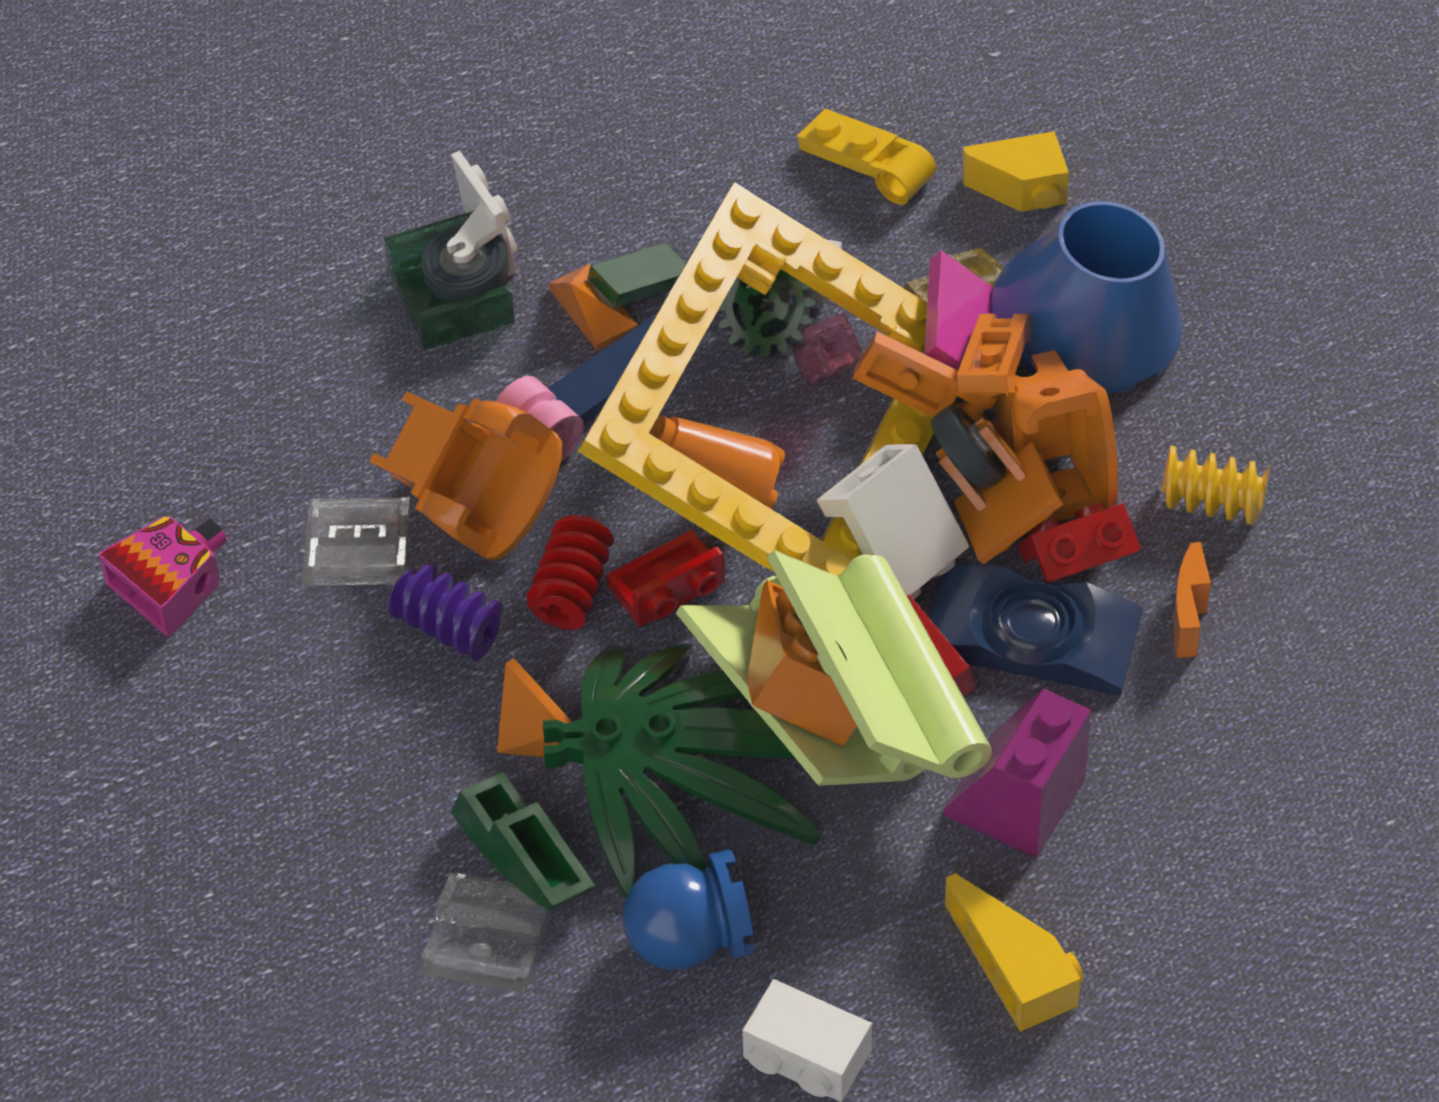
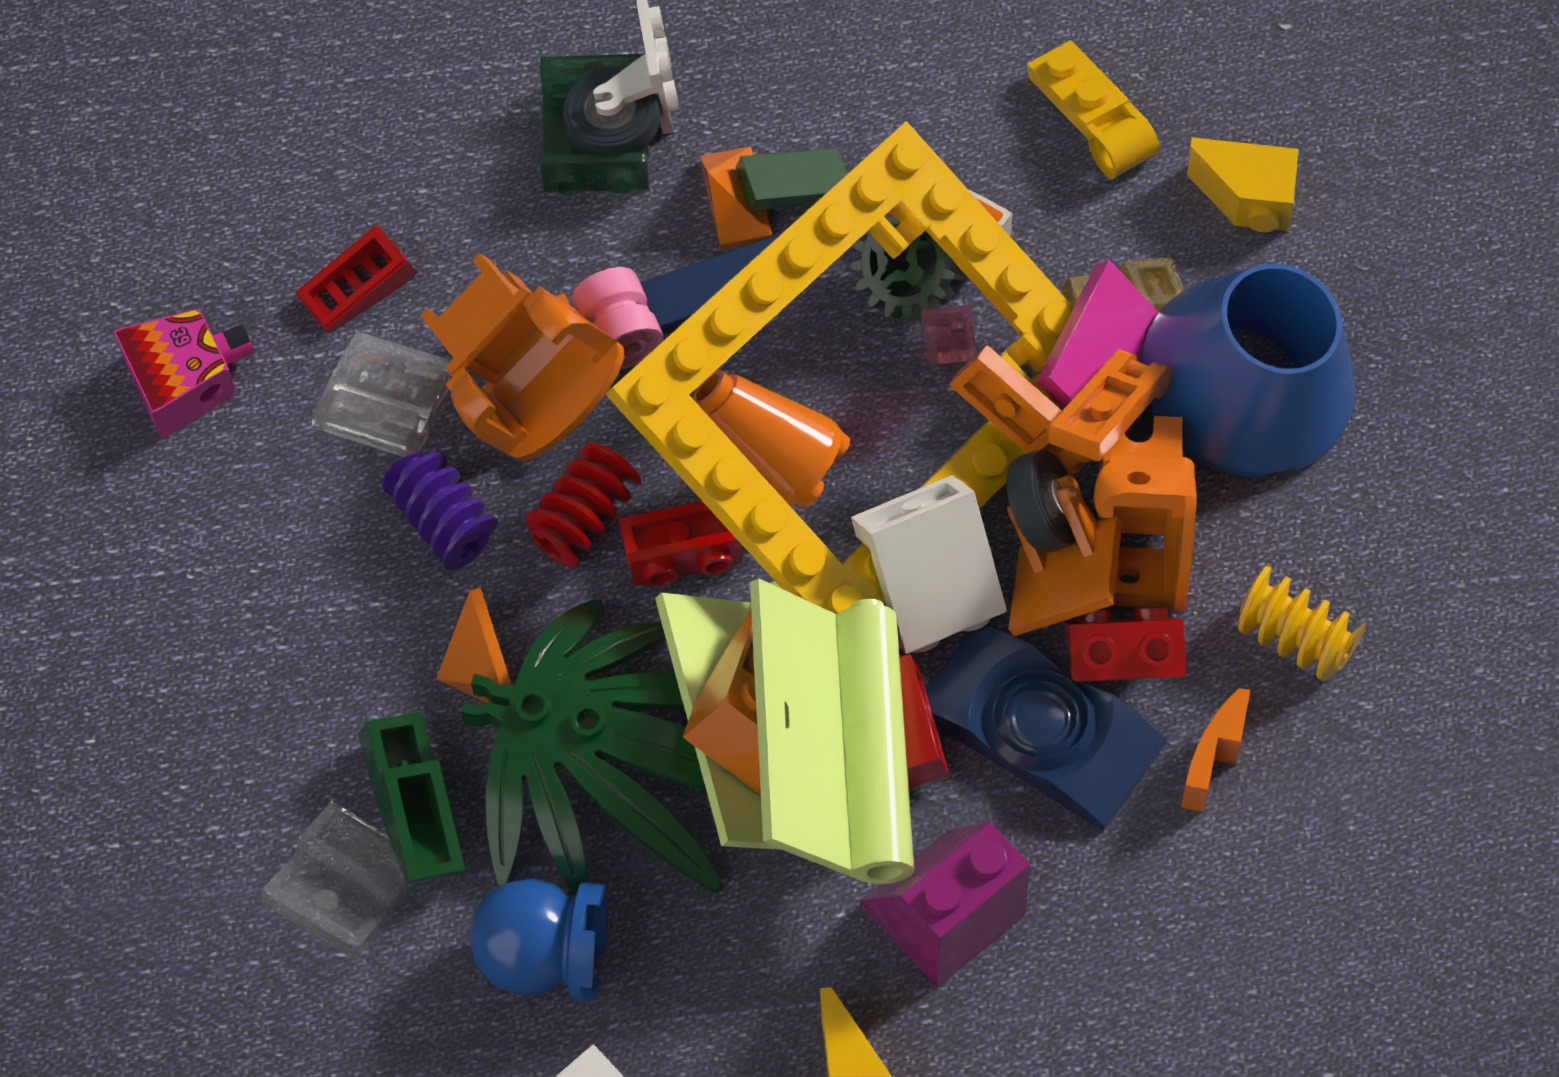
camera: 20 degrees right, 10 degrees up
none -> red slope [294,224,418,334]

